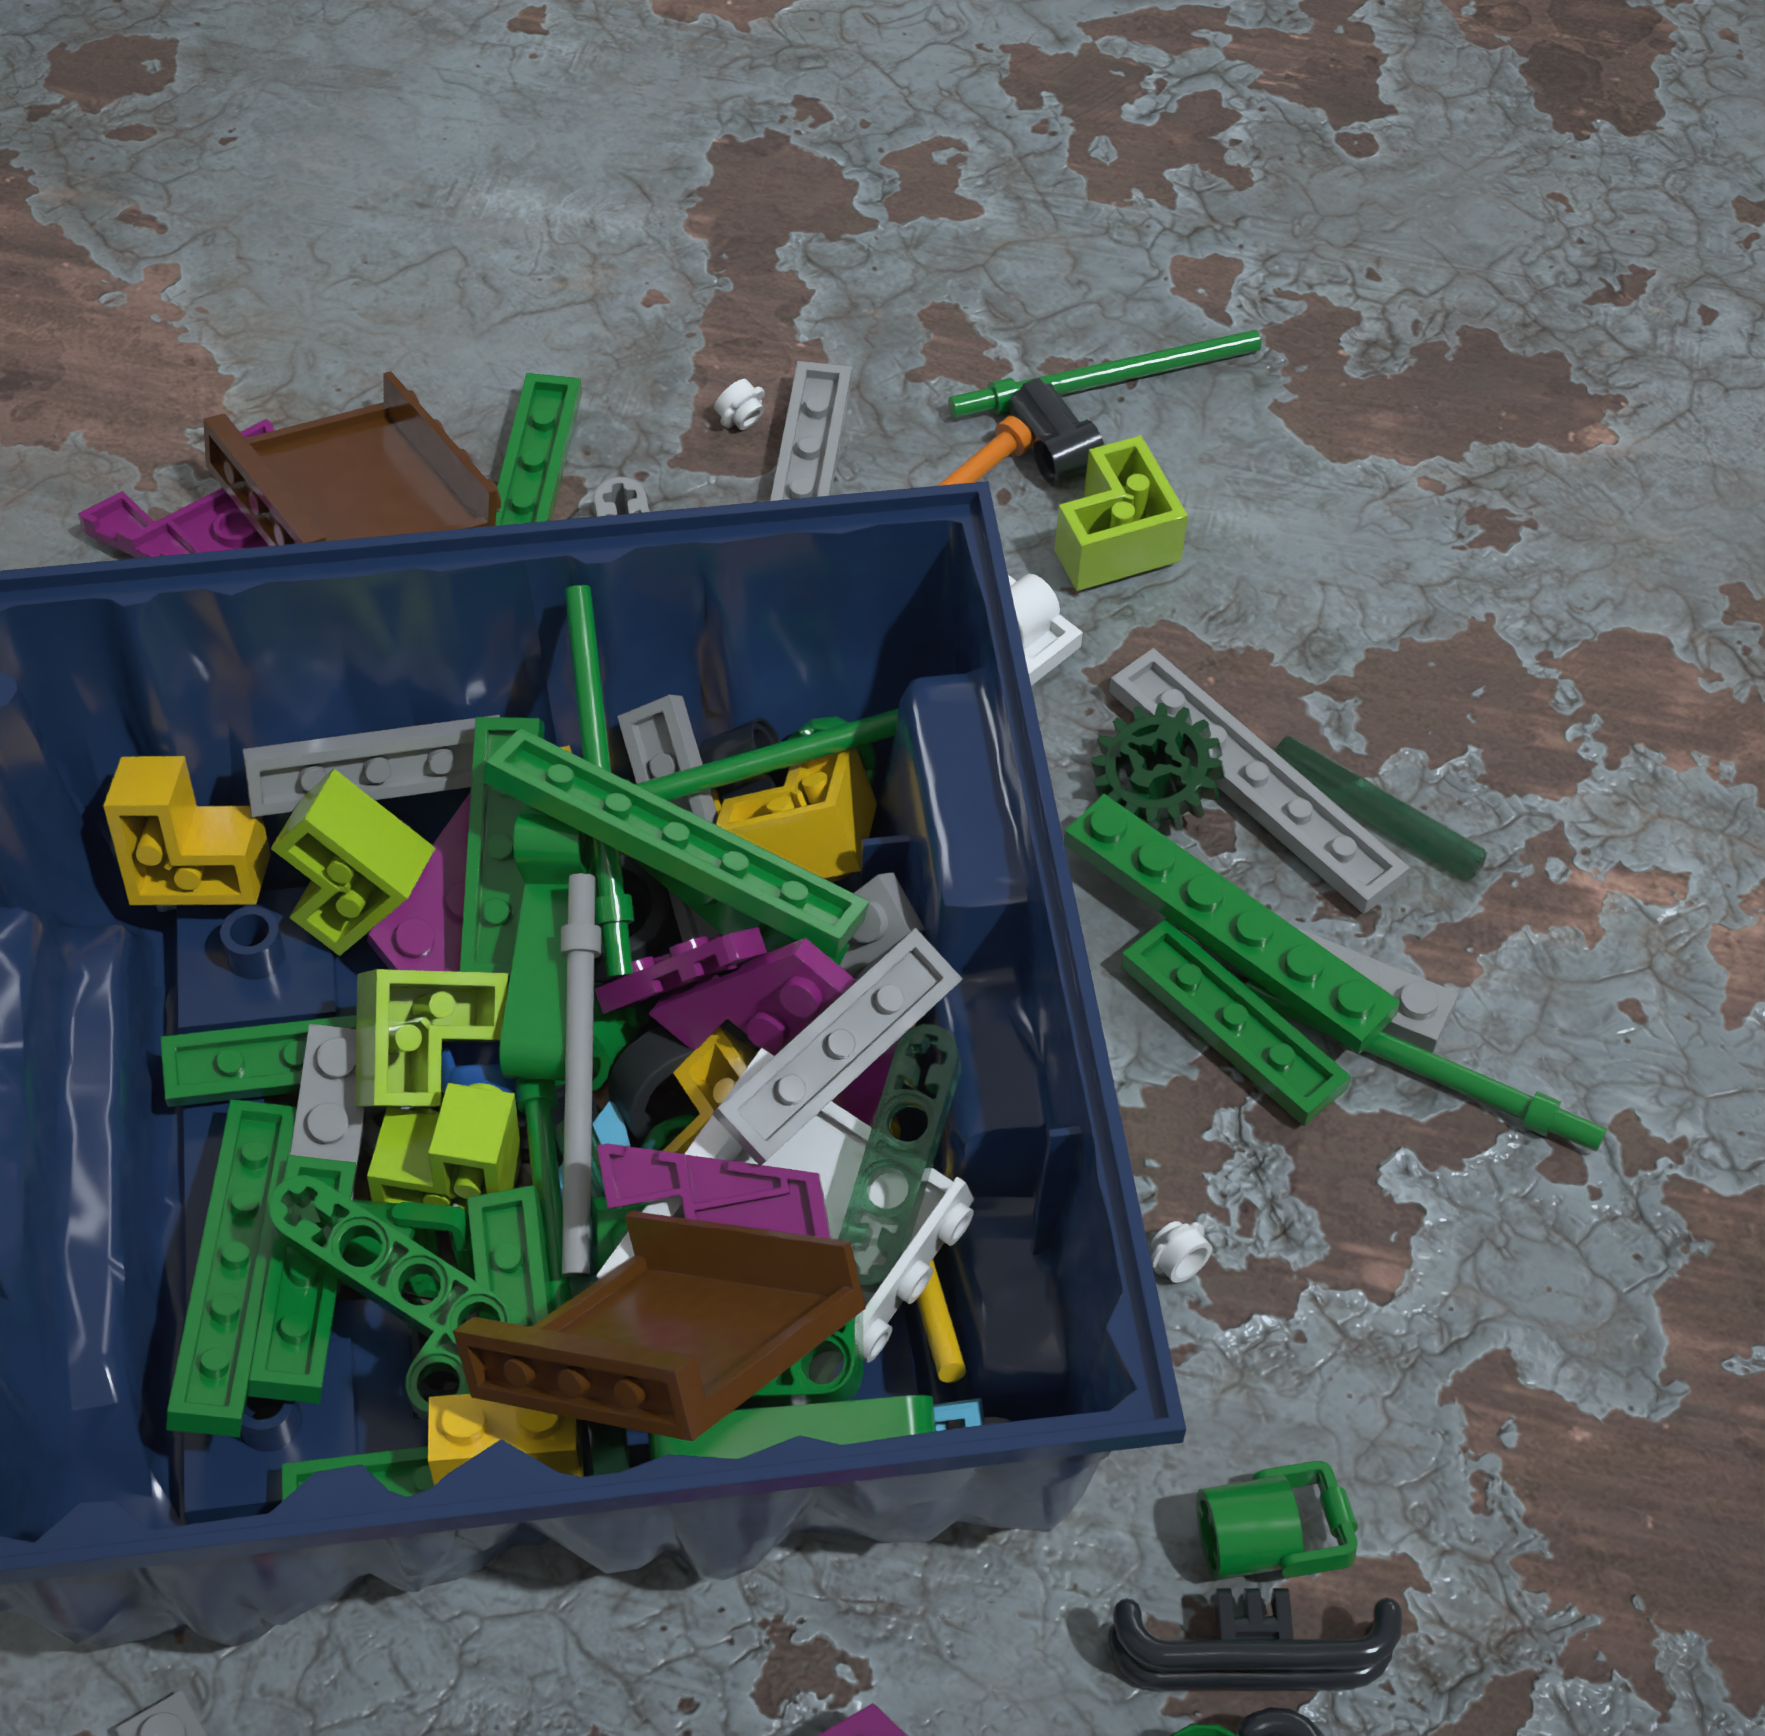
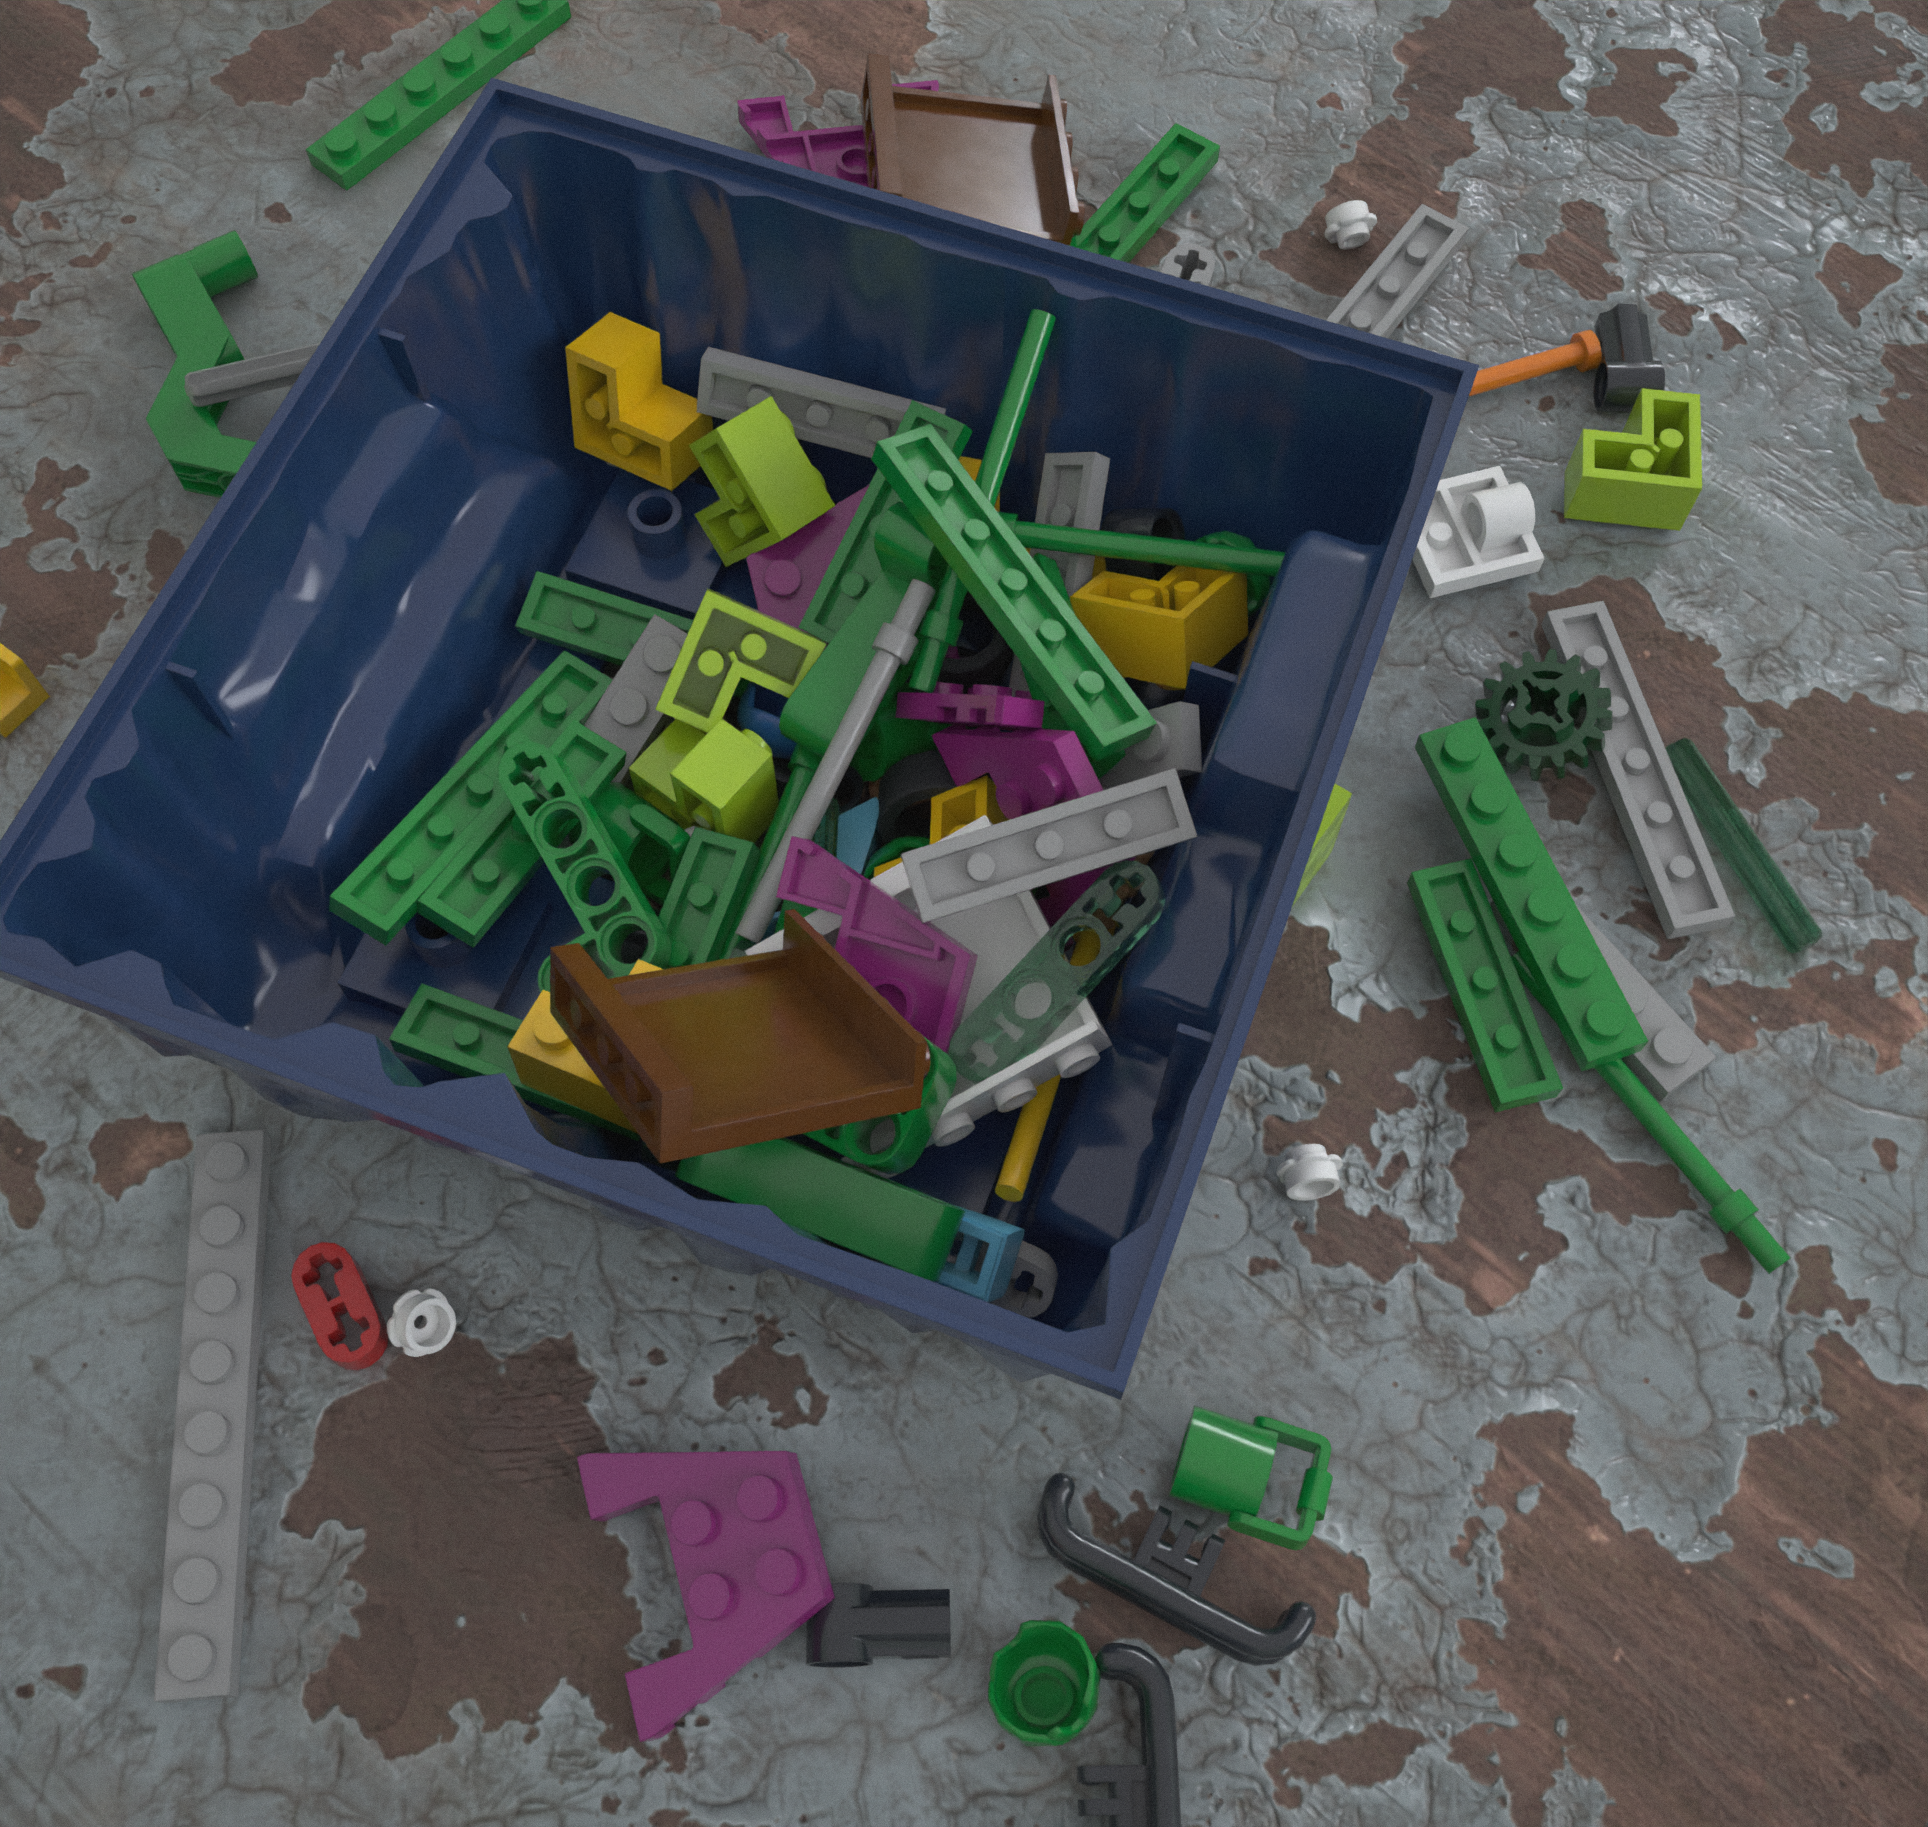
camera: 30 degrees right, 10 degrees up
green bar [948,330,1261,418] -> none

